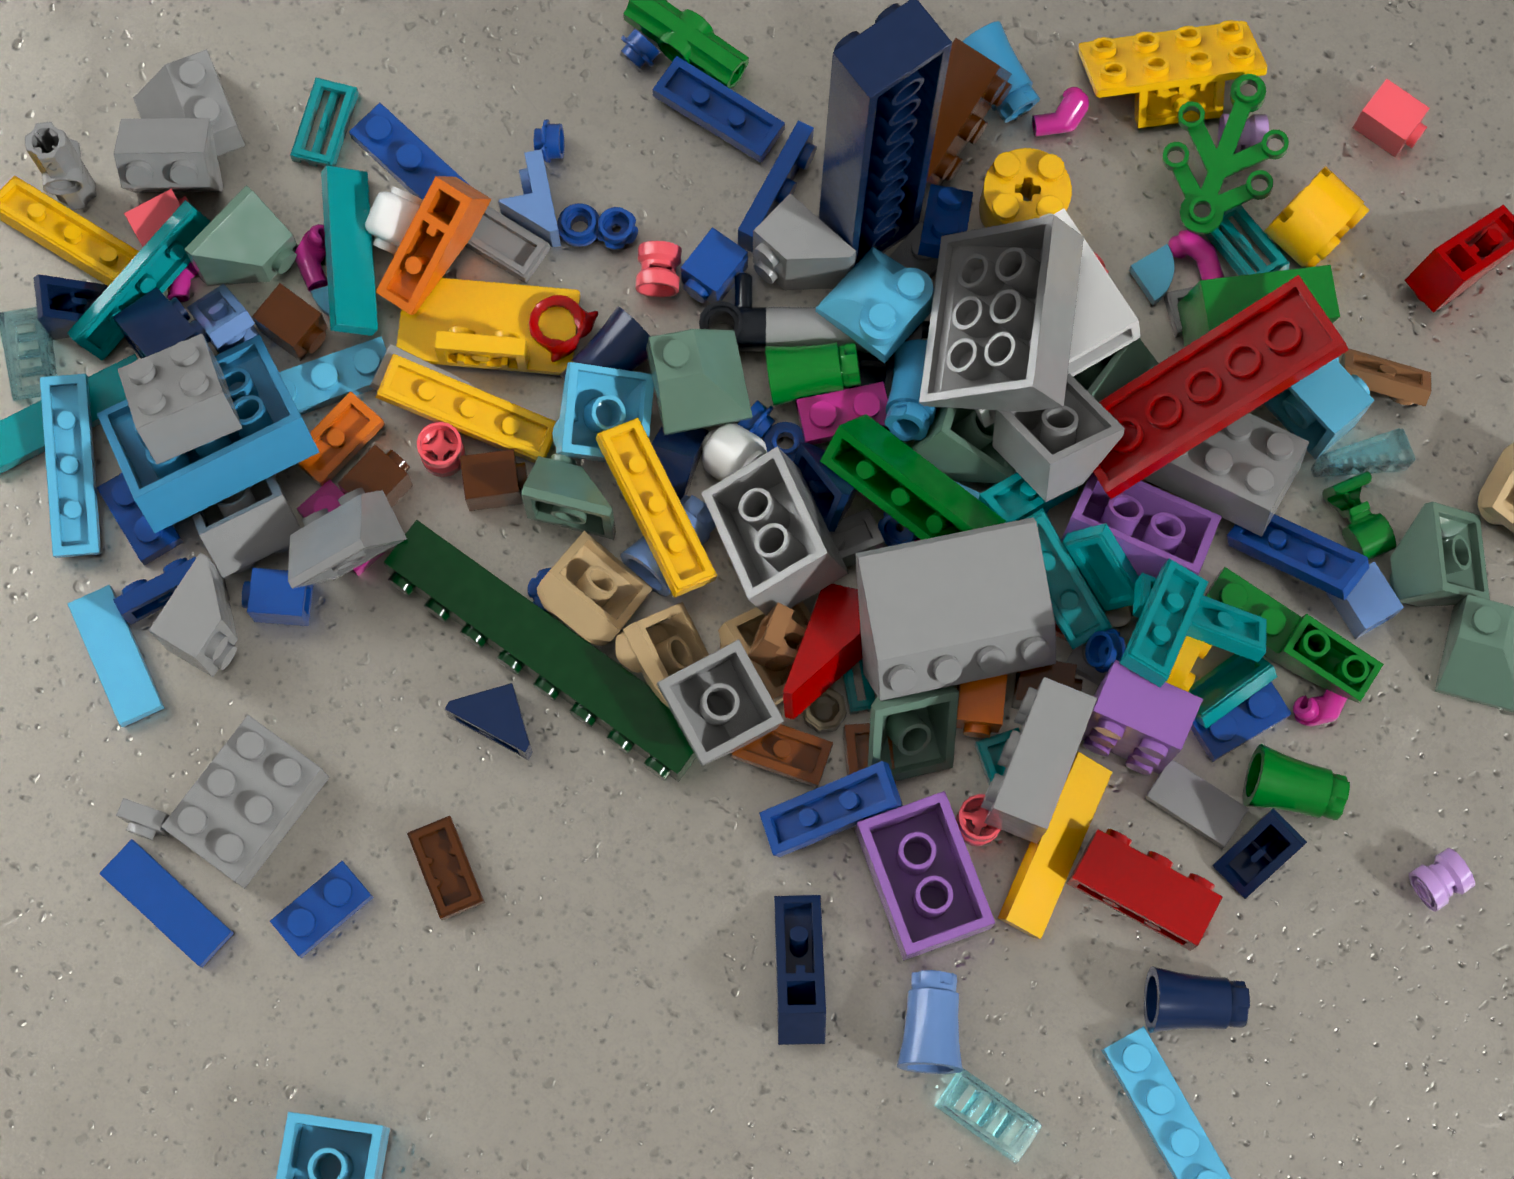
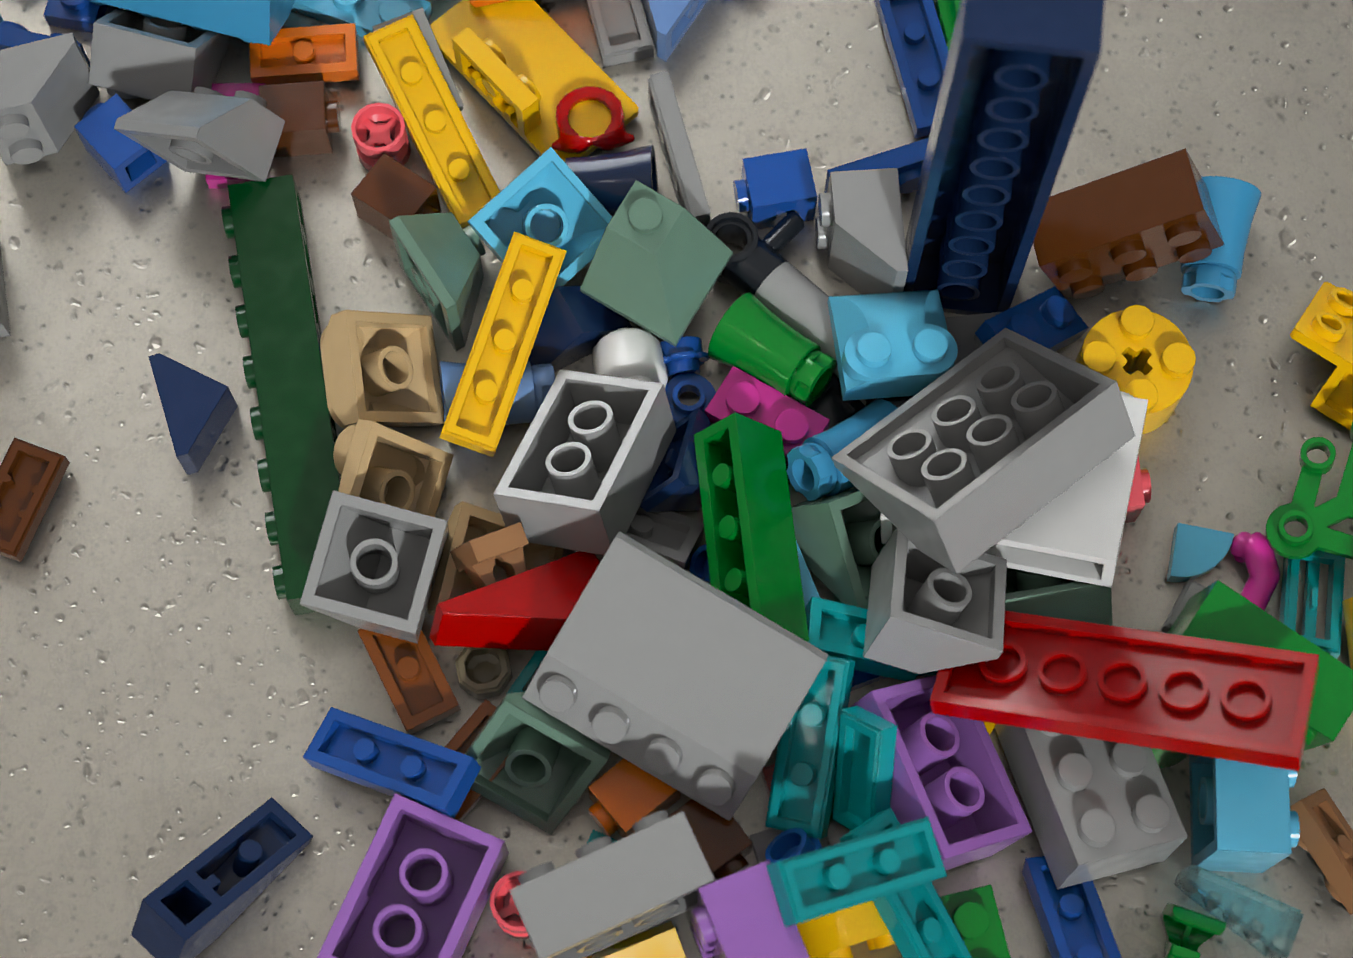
camera: 45 degrees right, 5 degrees down
blue plate [557,203,600,247] -> none
blue plate [597,207,638,250] -> none
coral wheel [636,241,682,298] -> none
dark pink arm [1032,87,1089,137] -> none
none -> light grey tile [648,71,711,227]

